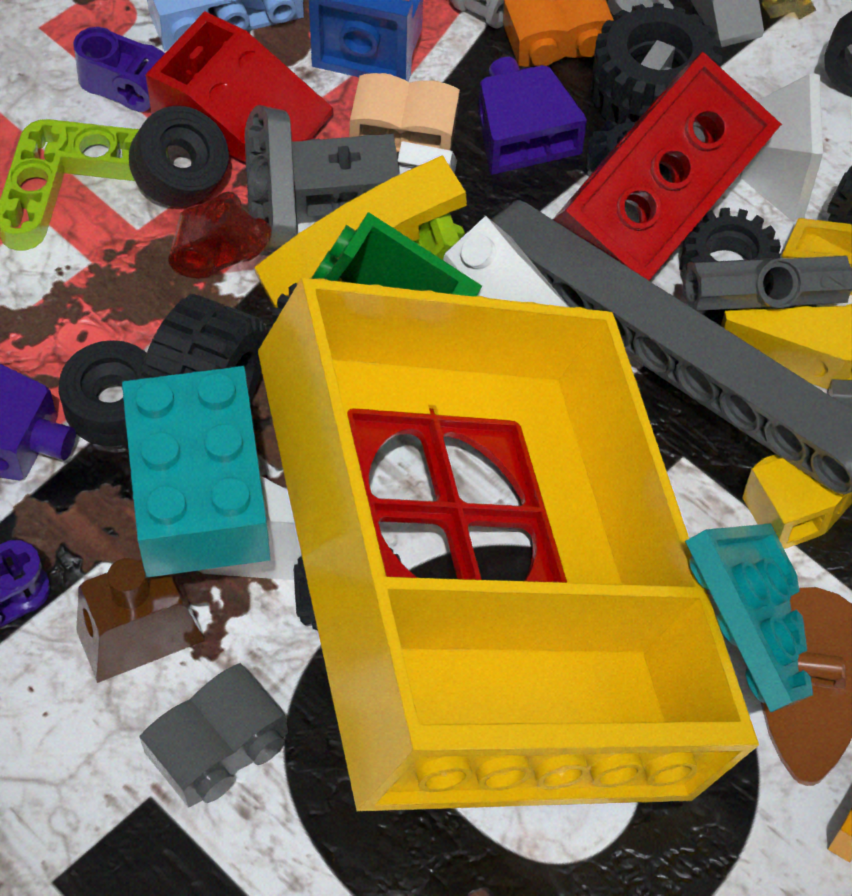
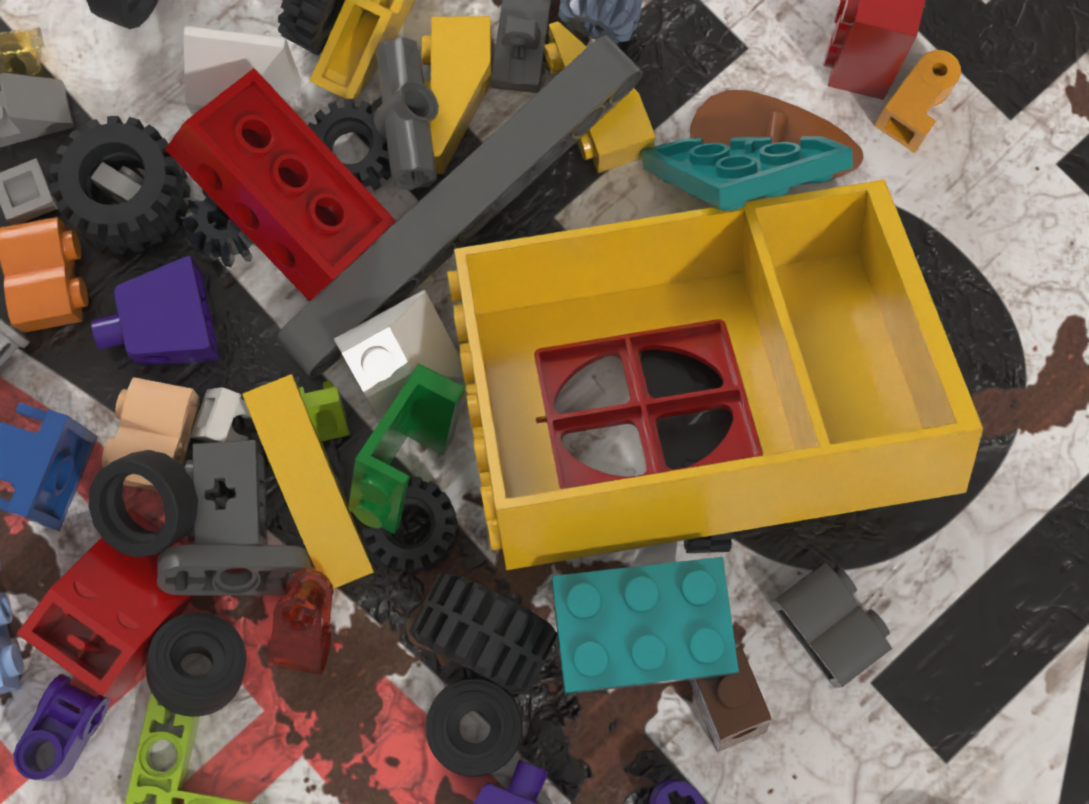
camera: 85 degrees left, 20 degrees up
none -> black tyre [88,450,198,558]

